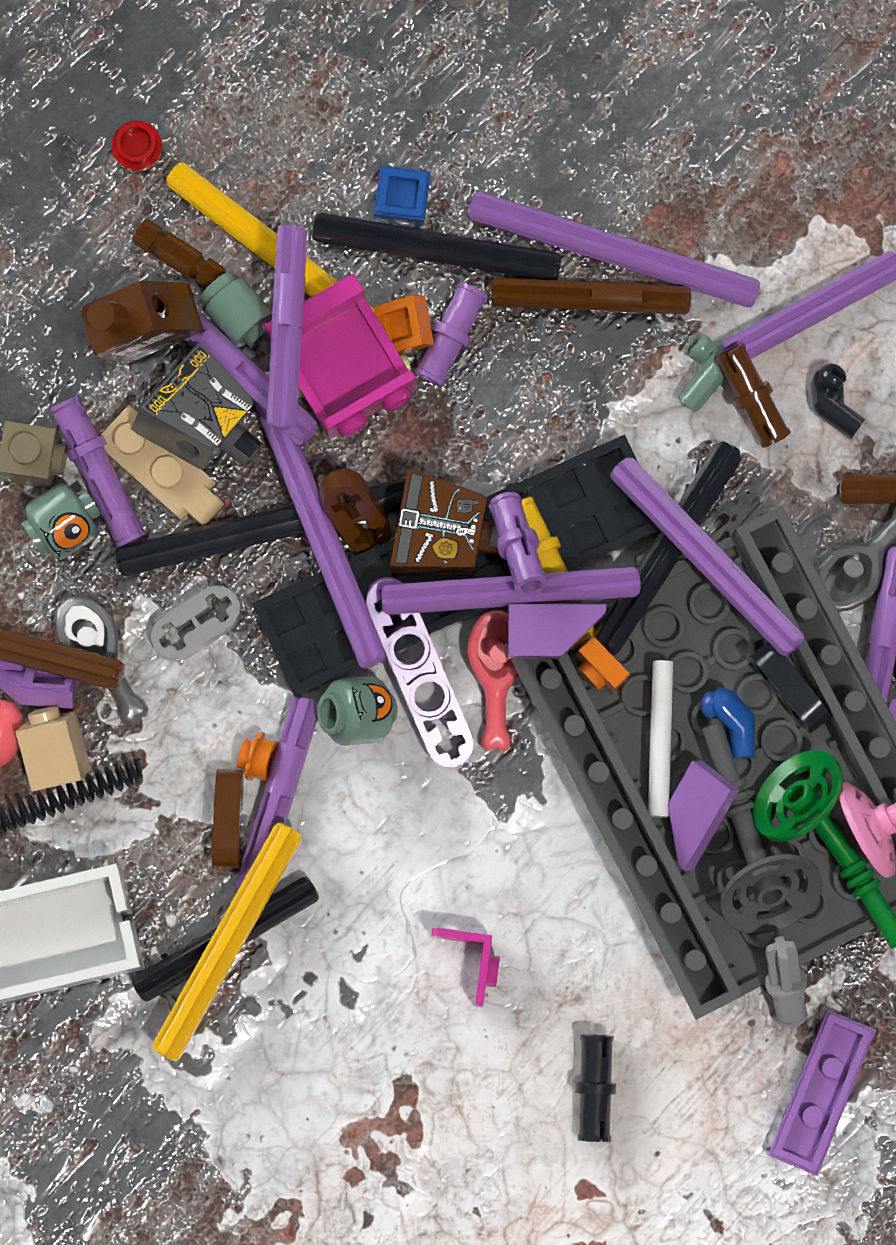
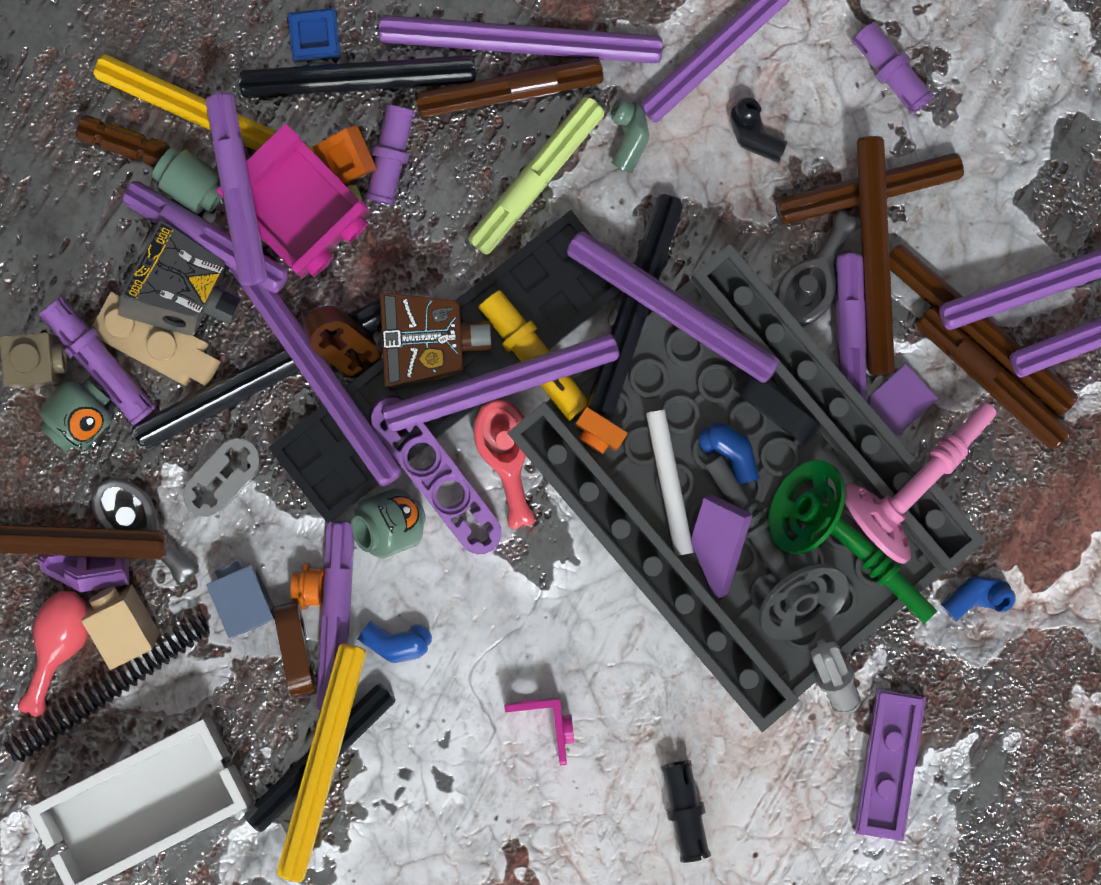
camera: 10 degrees left, 5 degrees up
reddish brown torso [80,281,204,365] -> none
red plate [112,121,162,171] -> none
medium lavender pin [489,492,548,596] -> none
medium lavender tile [508,604,606,659] -> none
reddish brown pin [714,343,791,448] -> none
none -> sand blue brick [206,560,275,638]
none -> blue arm [357,620,432,663]
none -> yellowish green axle [468,96,604,255]

